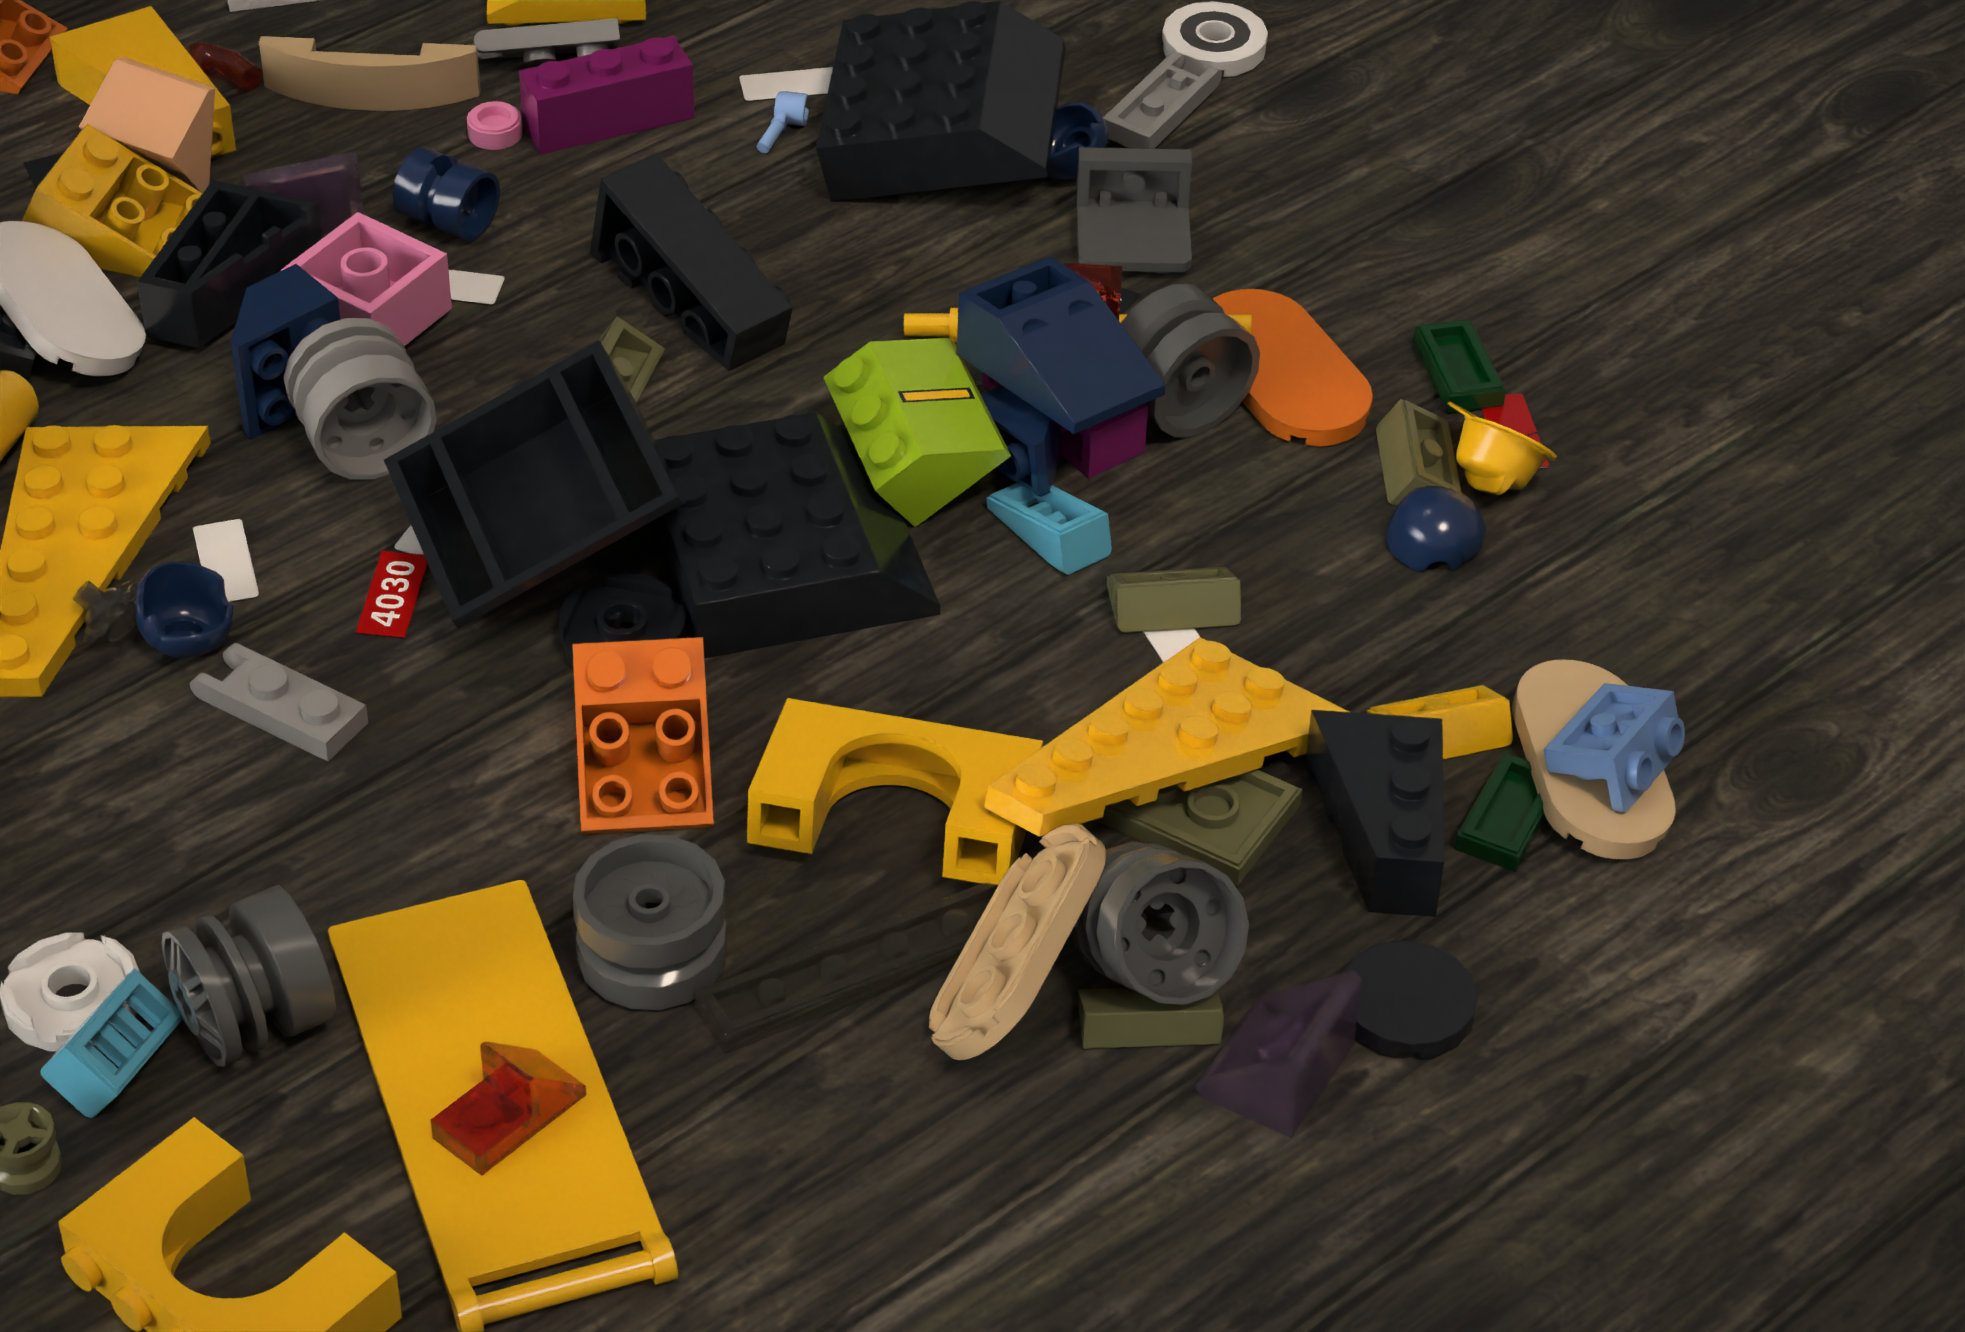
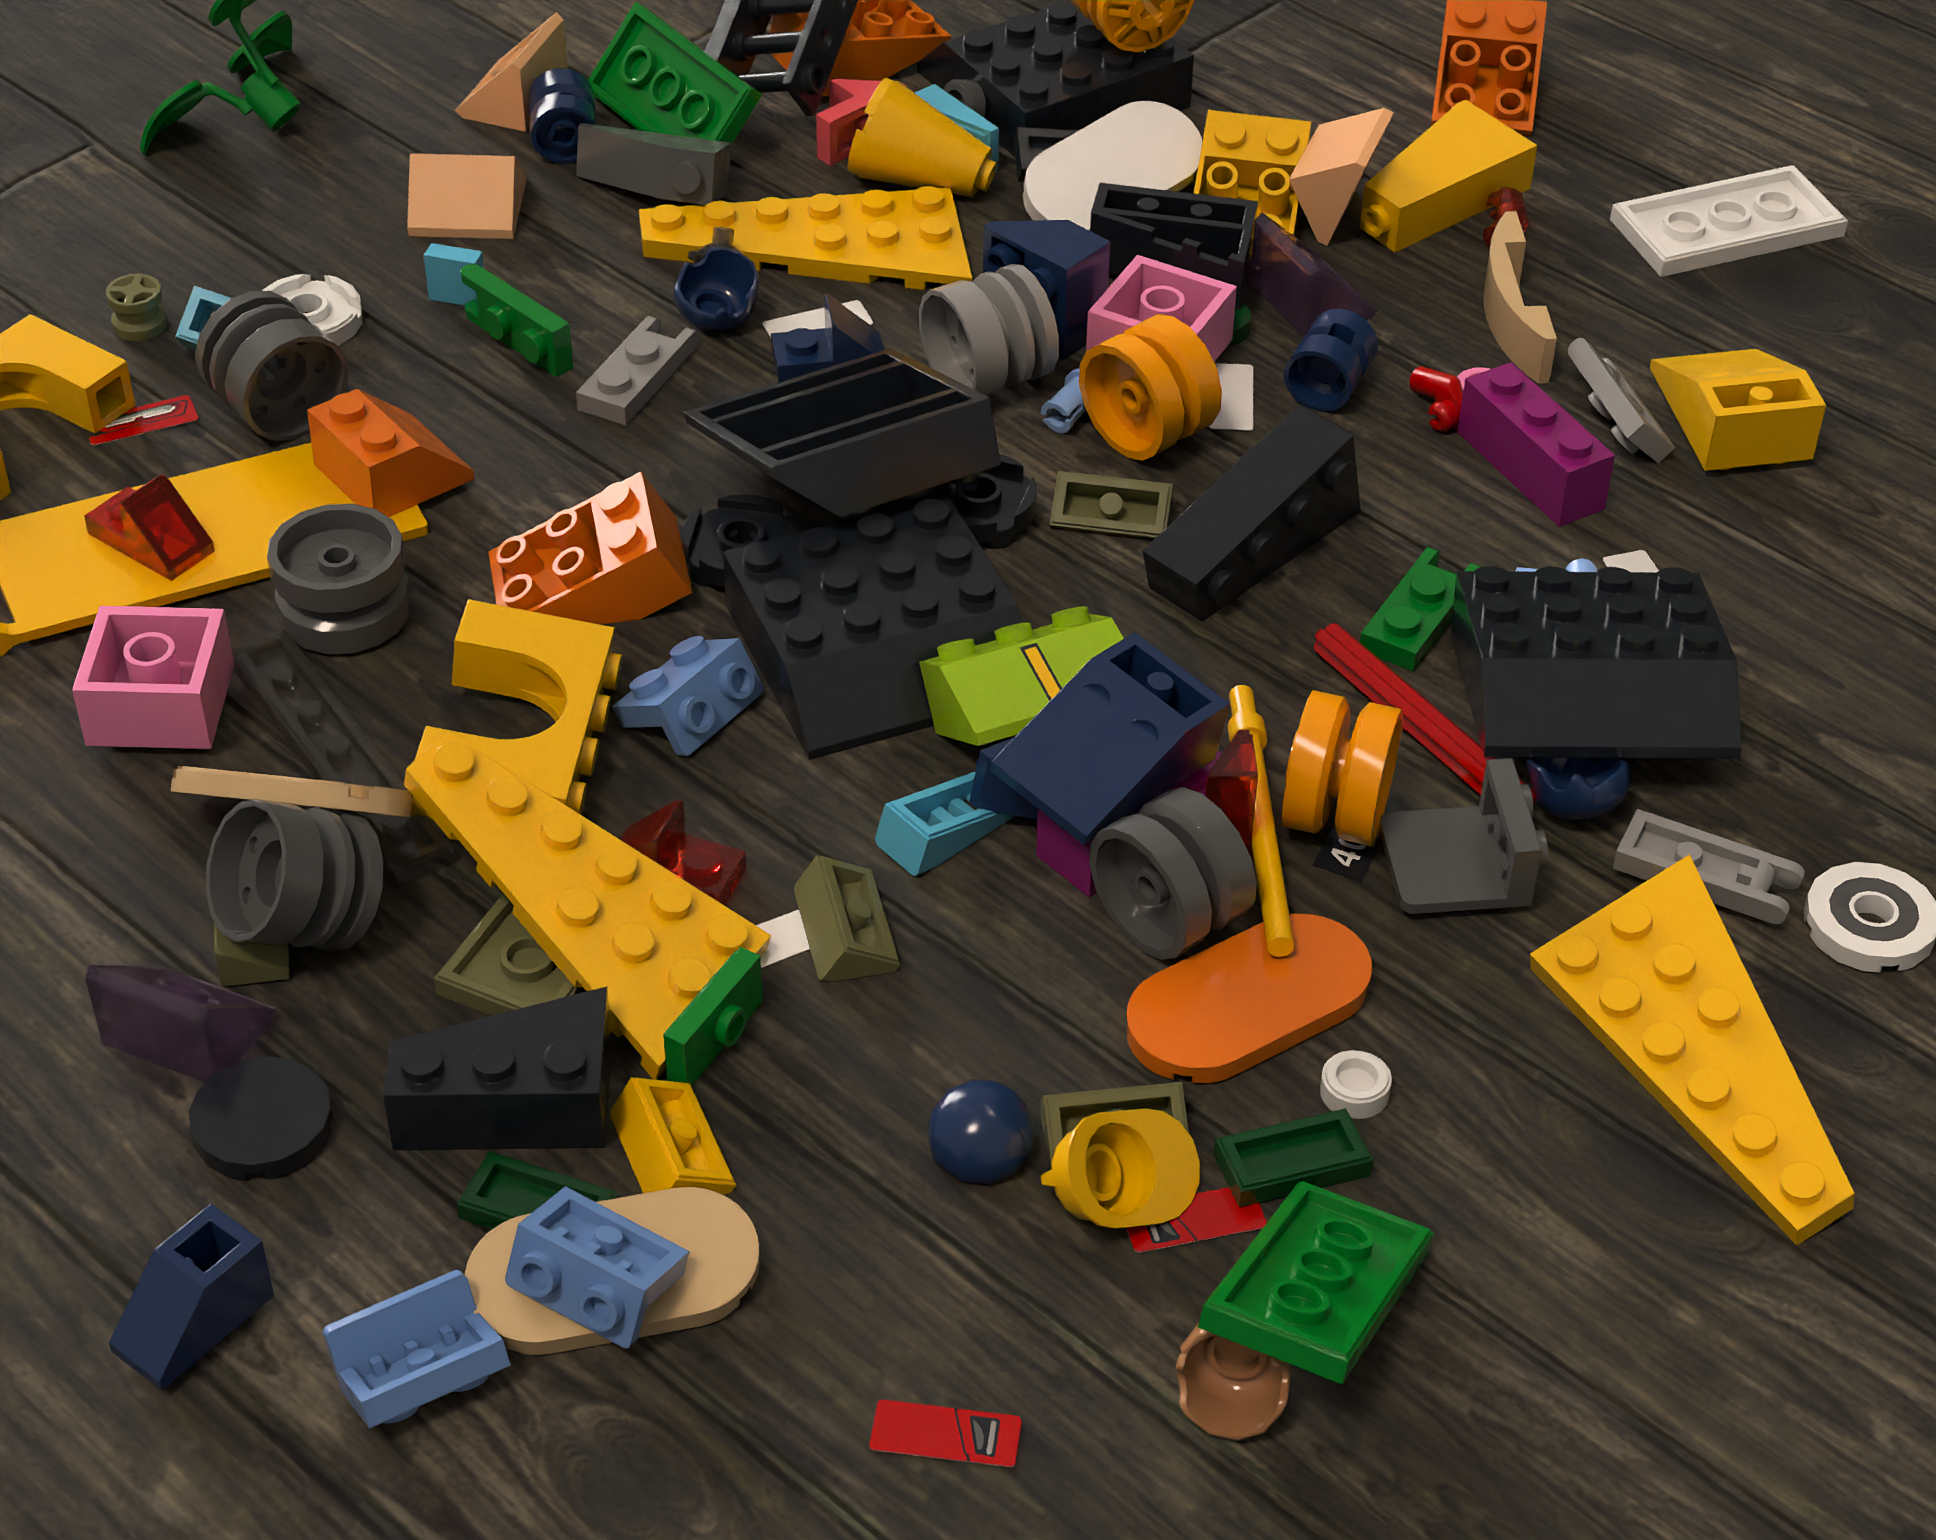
camera: 85 degrees right, 0 degrees up
none -> bright pink brick [72,606,235,749]
none -> sticker [85,395,199,445]
none -> dark blue slope [109,1203,275,1391]
none -> orange slope [307,389,474,517]
none -> medium blue bracket [323,1270,510,1429]
none -> medium azure tile [424,243,484,306]
none -> green hinge [460,264,574,377]
none -> medium blue bracket [612,636,764,756]
none -> clear red slope [620,799,746,906]
none -> green plate [663,947,763,1086]
none -> dark blue slope [771,294,884,383]
none -> red sticker [869,1399,1022,1467]
none -> light blue pin [1040,369,1086,433]
none -> light orange wheel [1079,314,1222,461]
none -> medium nougat hair [1176,1323,1292,1441]
none -> green tile [1198,1181,1434,1384]
none -> light orange wheel [1282,690,1403,846]
none -> red axle [1313,623,1536,809]
none -> white tile [1320,1050,1392,1119]
none -> green hinge [1360,547,1481,672]
none -> red arm [1409,366,1463,432]
none -> yellow wing [1530,854,1855,1246]

